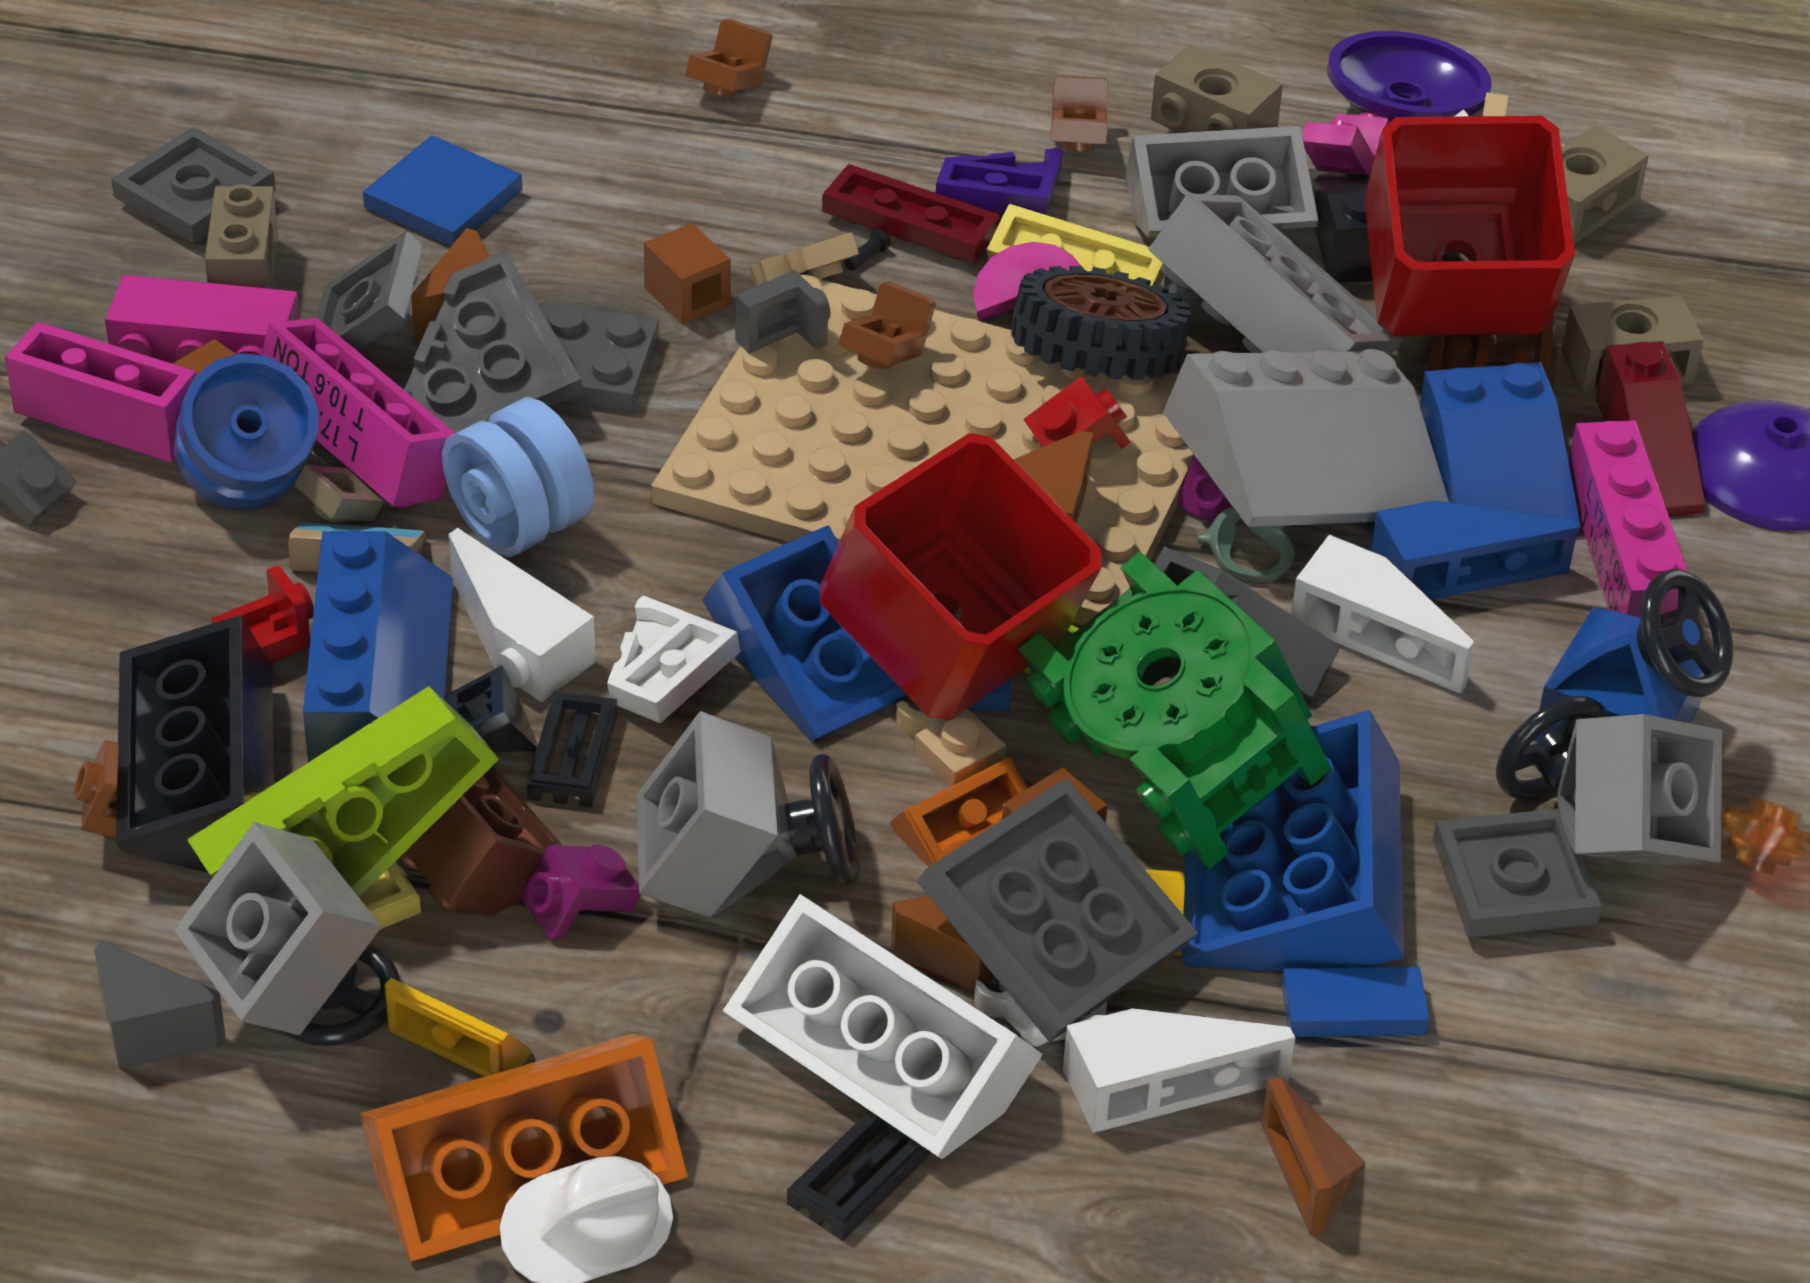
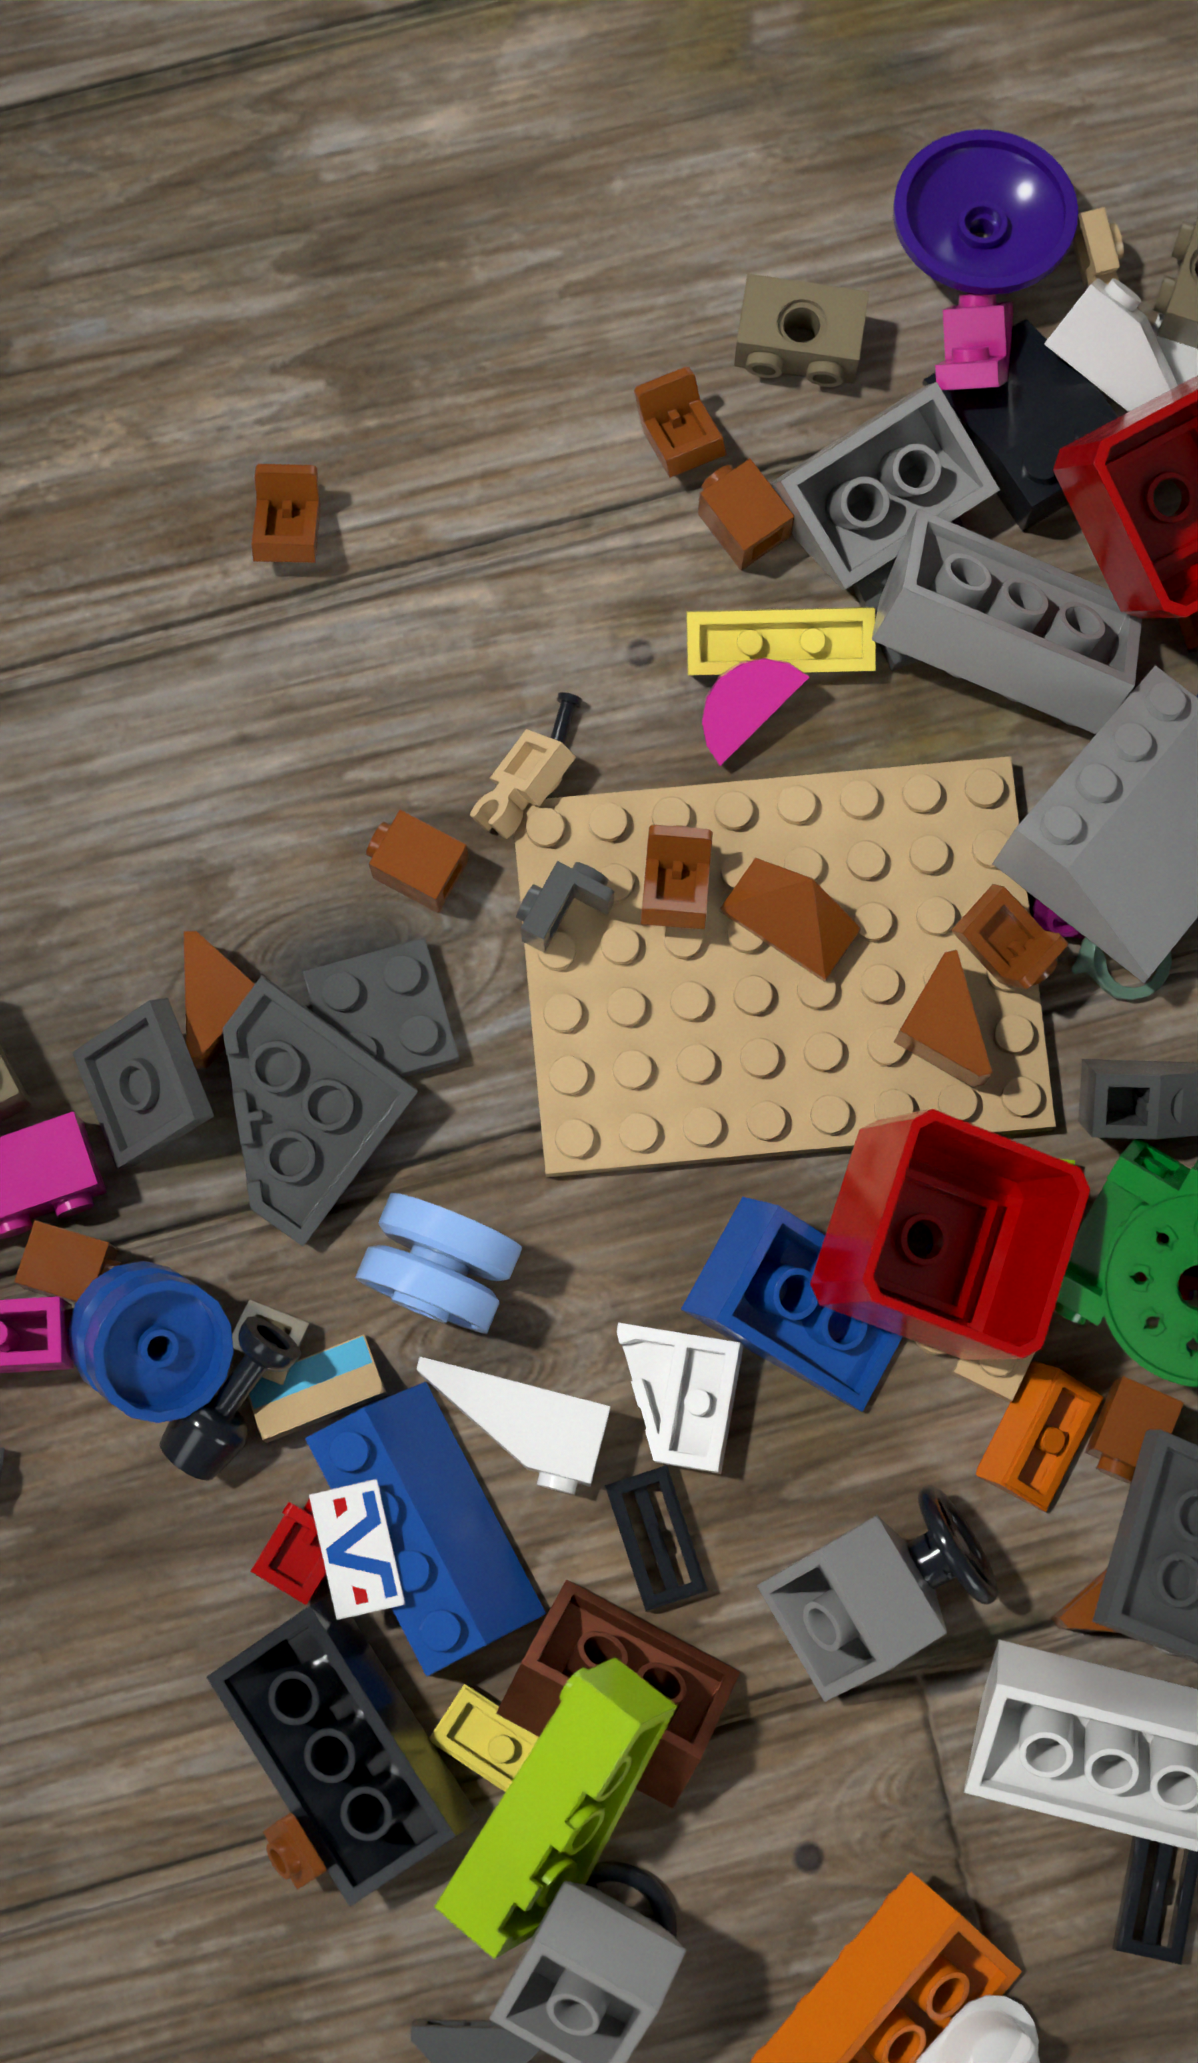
camera: 25 degrees left, 35 degrees up
dark pink brick [261,318,455,508] -> none
blue tile [363,135,523,246] -> none
yellow slope [385,978,531,1077] -> none
black slope [445,665,538,752] -> none
magenta bracket [521,845,641,939] -> none
dark red plate [822,163,1000,263] -> none
dark purple wing [935,148,1063,215] -> none
black wheel [1011,266,1191,380] -> none
red bracket [1023,376,1131,449] -> none
none -> black piece [159,1317,301,1481]
none -> white sticker [309,1479,405,1620]
none -> dark orange brick [698,458,794,571]
none -> dark orange slope [719,858,861,982]
none -> dark orange bracket [951,884,1068,989]

